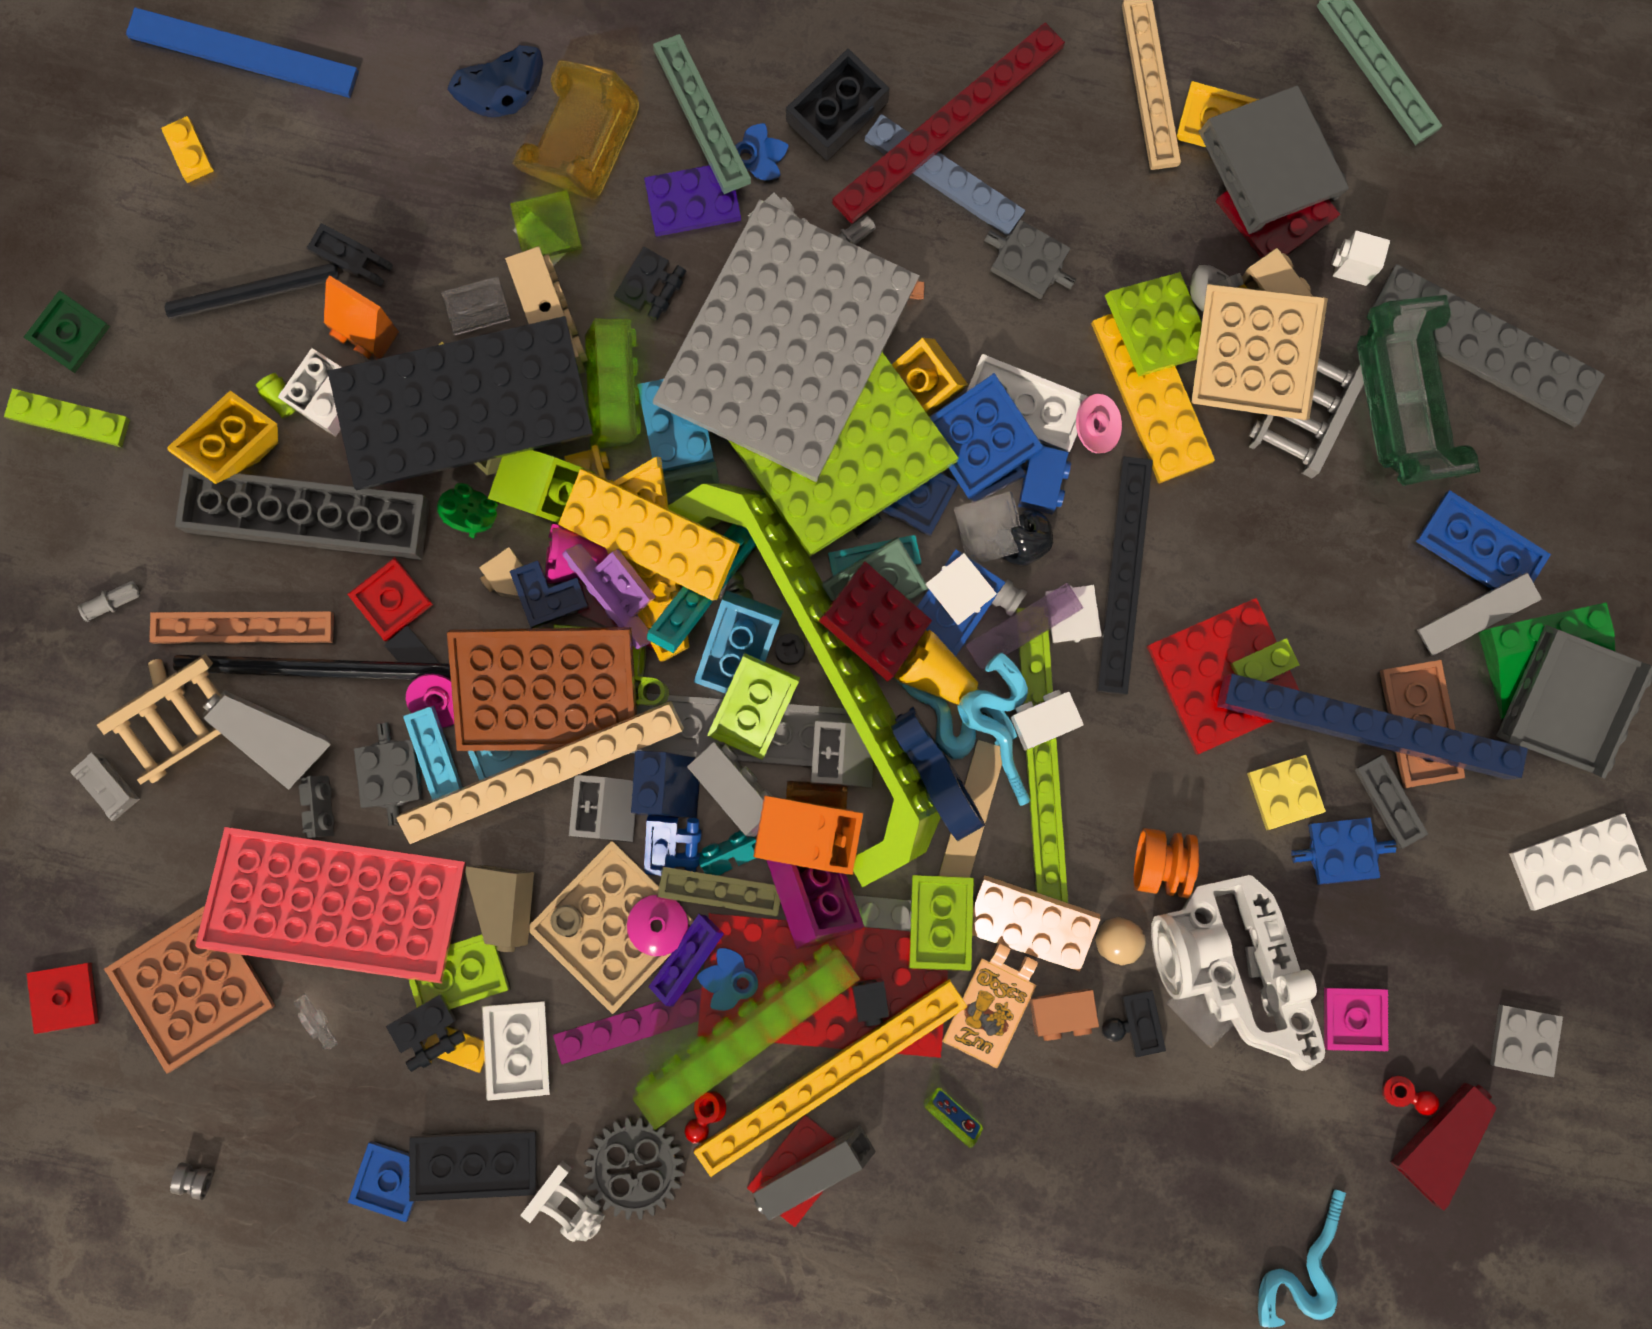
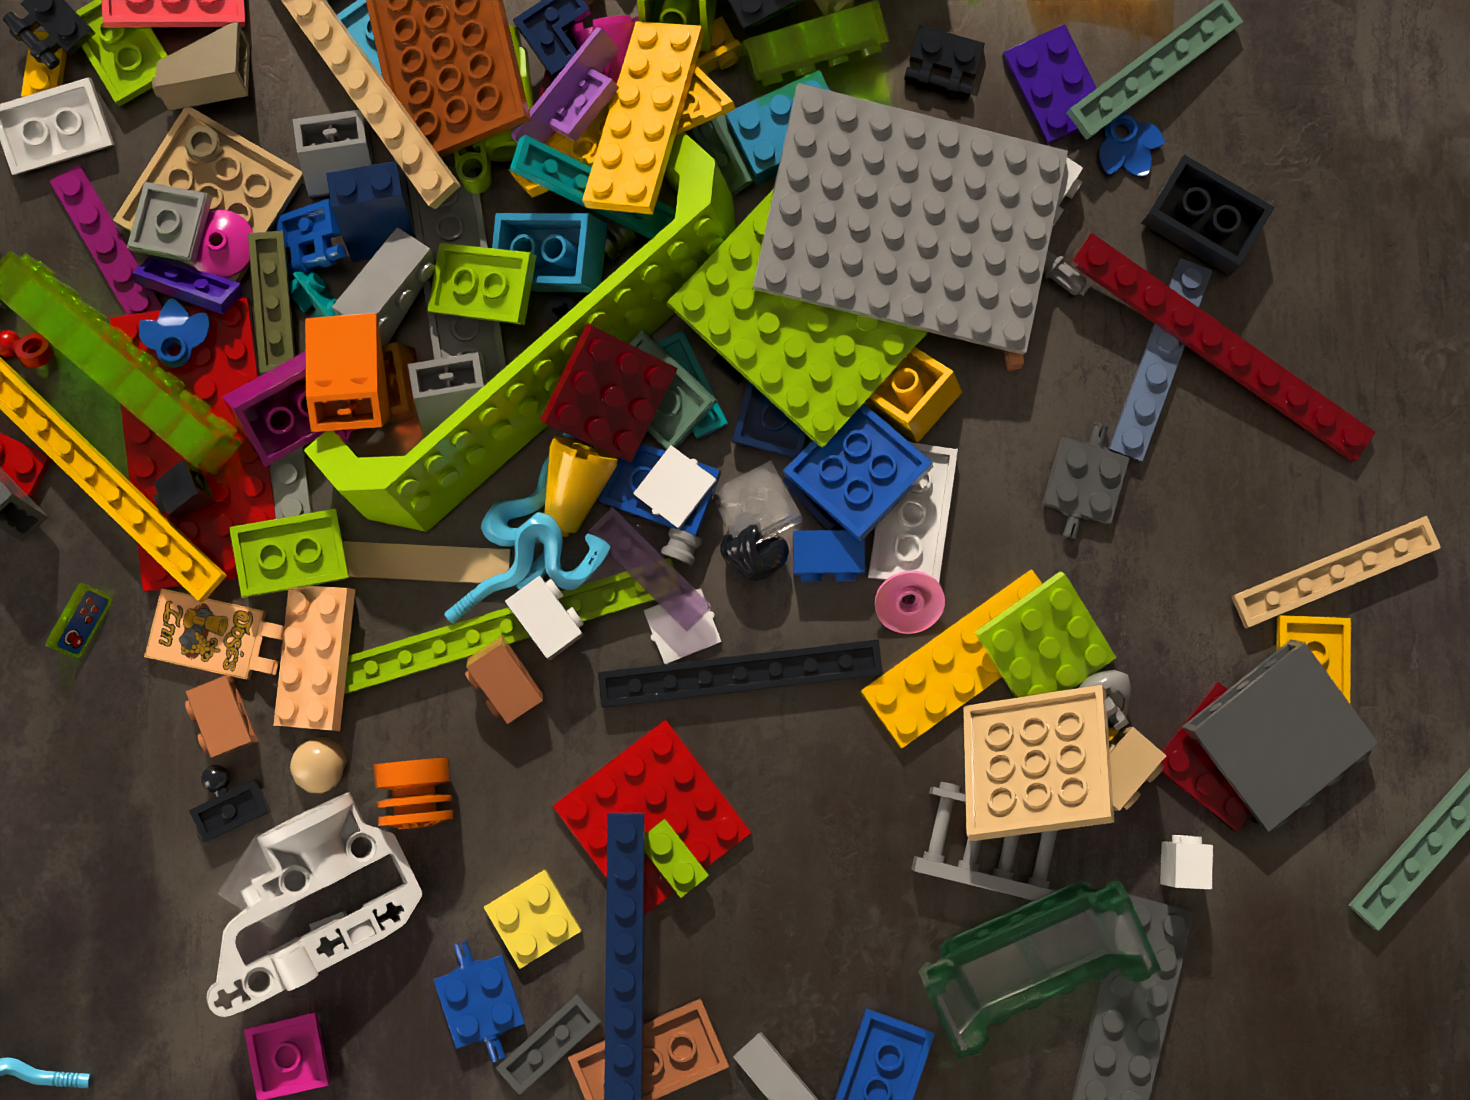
camera: 80 degrees right, 0 degrees up
dark blue animal [891,706,985,841] -> none
none -> light grey tile [127,182,213,263]
none -> nougat brick [465,635,543,724]

